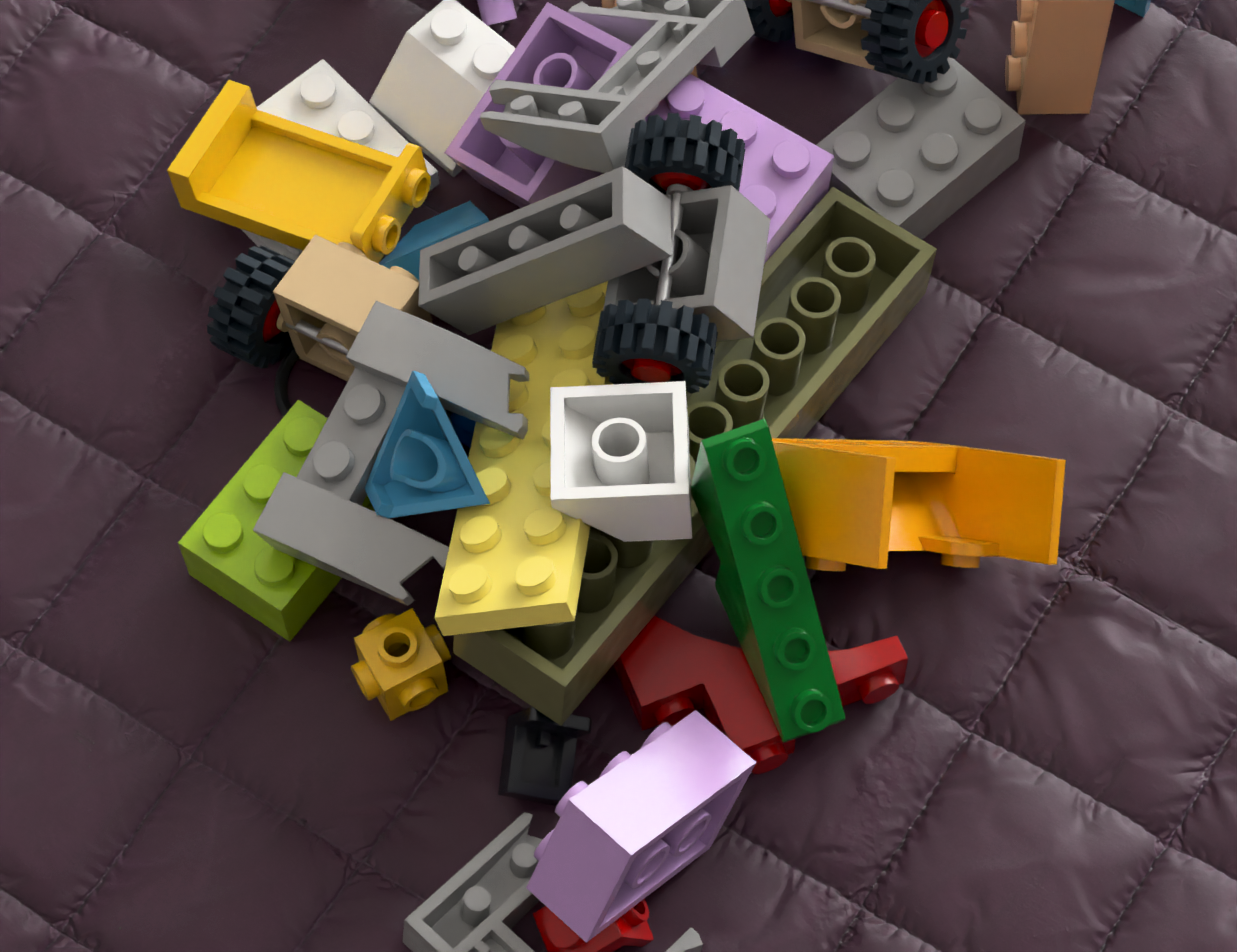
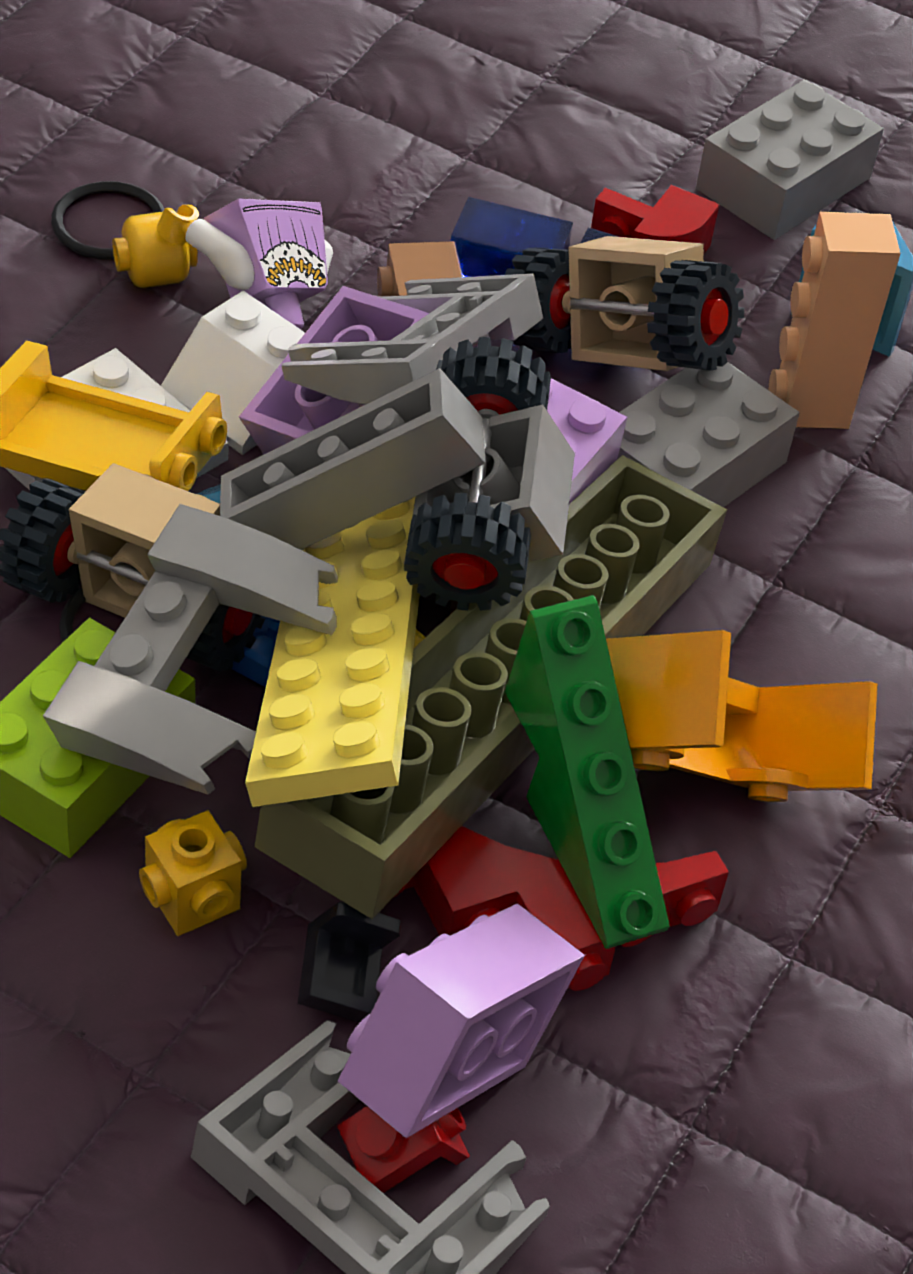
camera: 10 degrees left, 15 degrees down
dark azure slope [364,371,490,518] -> none
white slope [550,381,692,542] -> none

